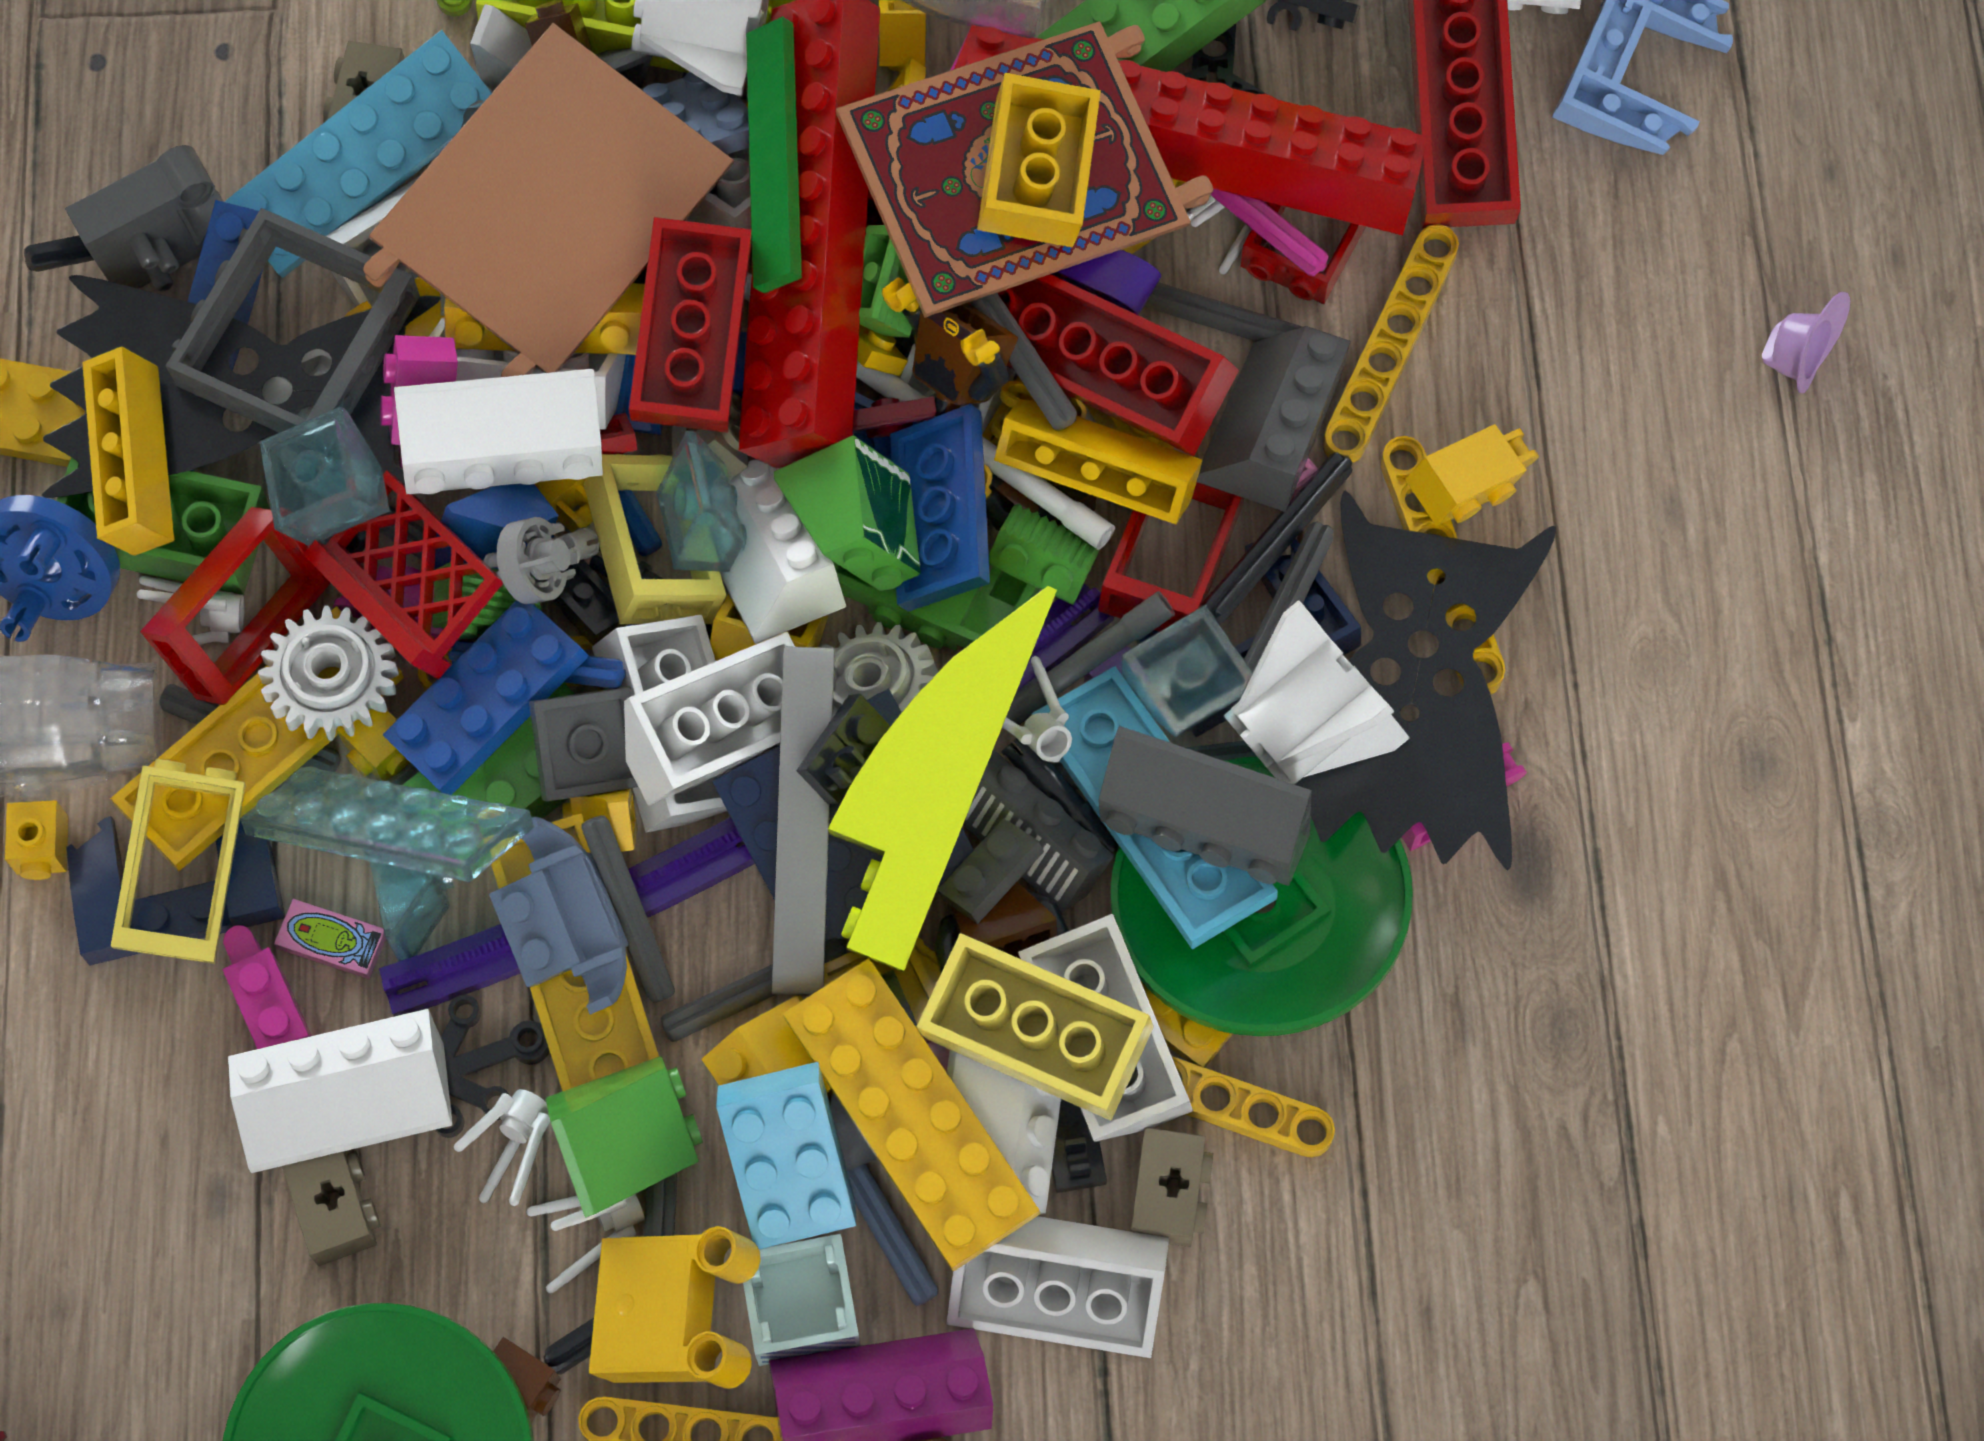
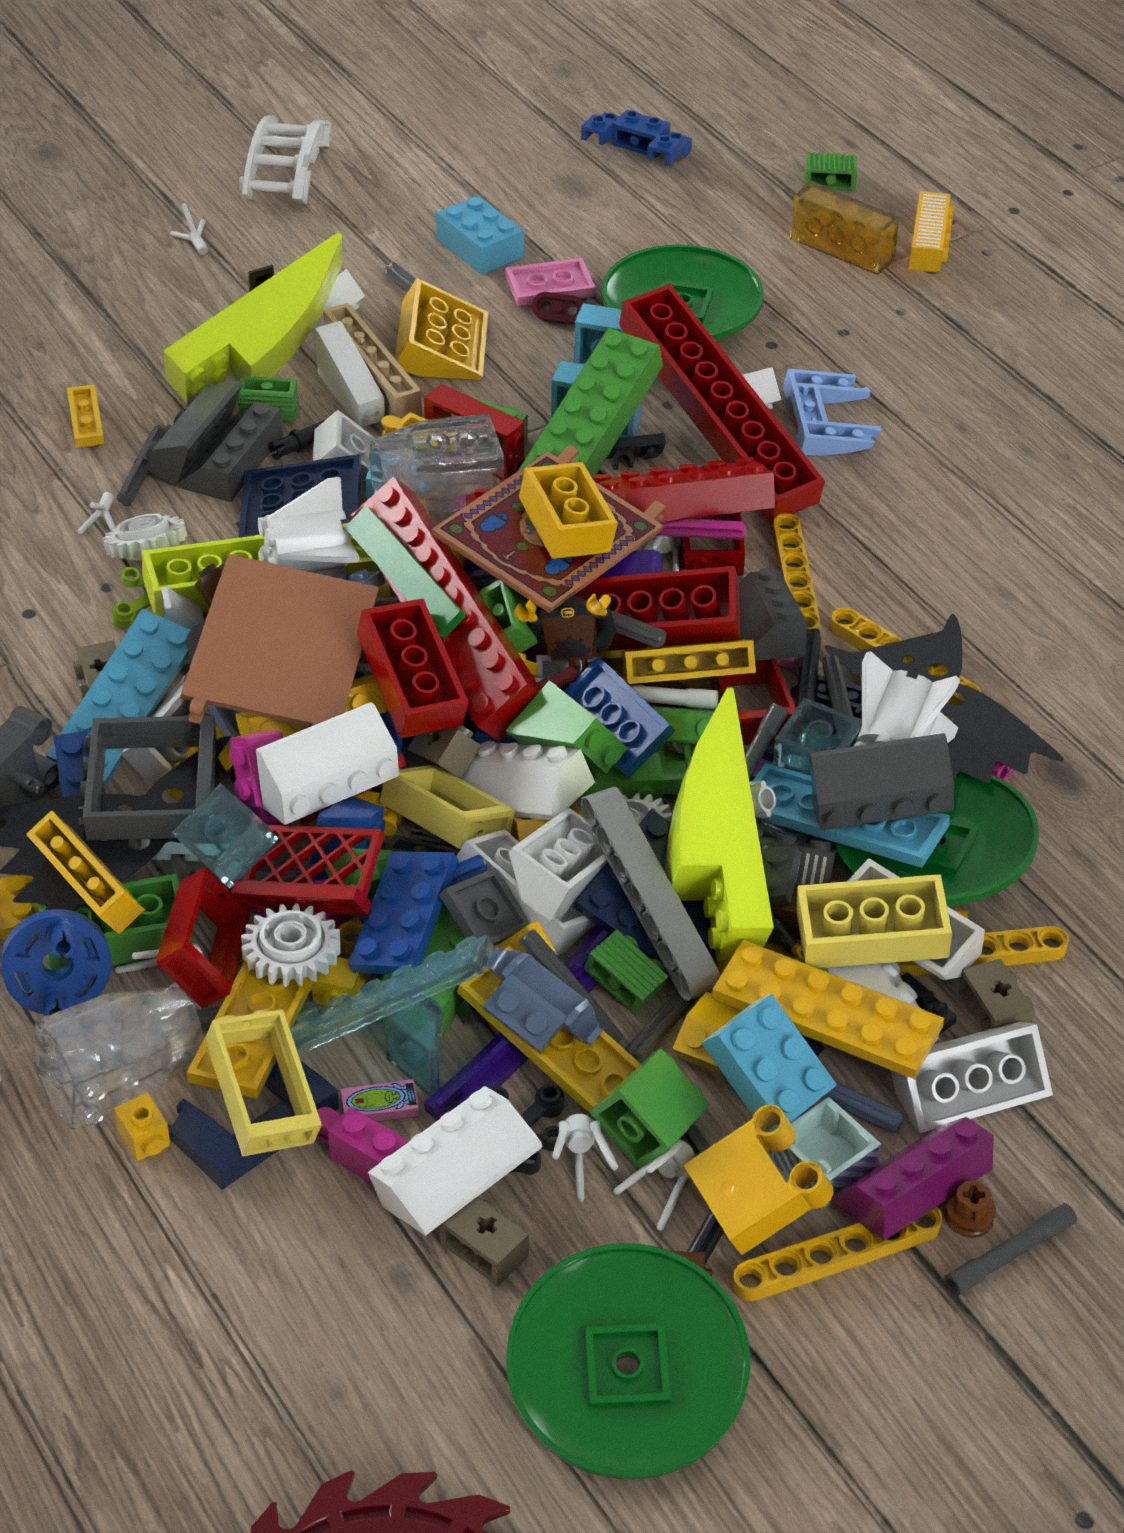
camera: 30 degrees left, 25 degrees down
light grey pin [484,517,600,604] -> none
clear light blue slope [657,431,747,572] -> none
black plate [796,694,891,804] -> none
yellow brick [1405,424,1539,527] -> none
lavender piece [1762,292,1850,393] -> none
none -> bright green brick [584,929,669,1014]

